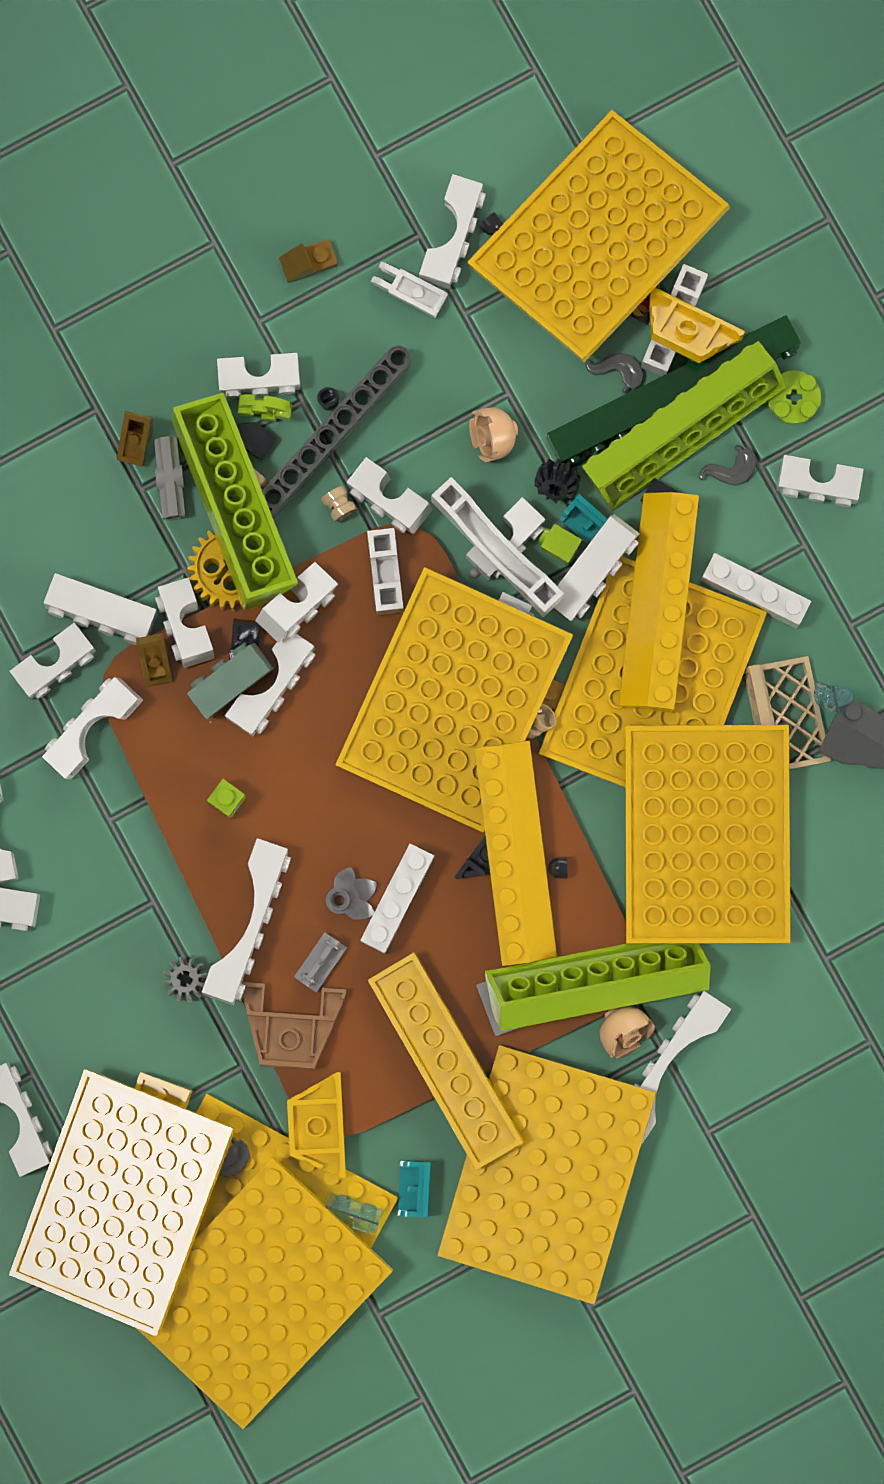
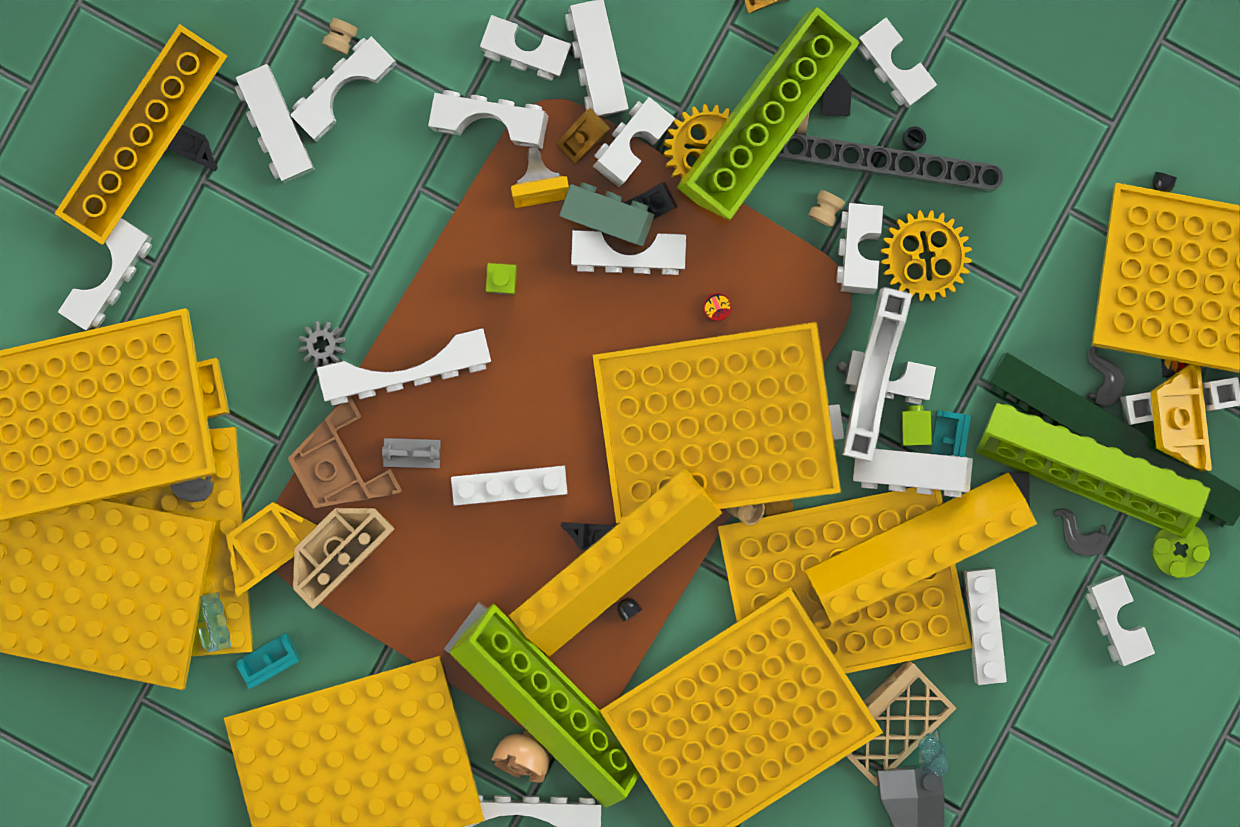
camera: 55 degrees right, 5 degrees up
light grey piece [154,436,186,520] -> none
lime plate [238,394,292,422] -> none
white arch [255,562,338,643] -> none
pearl gold slope [279,239,338,283] -> none
flat silver plate [326,867,377,920] -> none
white arch [367,528,404,615] -> none
yellow plate [368,952,524,1170] -> none
white hinge [371,262,448,318] -> none
white arch [419,174,486,289] -> none
light nougat cylinder [469,407,518,462] -> none
black gear [534,458,581,504] -> none
none -> tan wedge [293,508,395,609]
none -> yellow piece [511,147,569,208]
none -> tile [703,293,731,321]
none -> yellow gear [880,210,972,302]

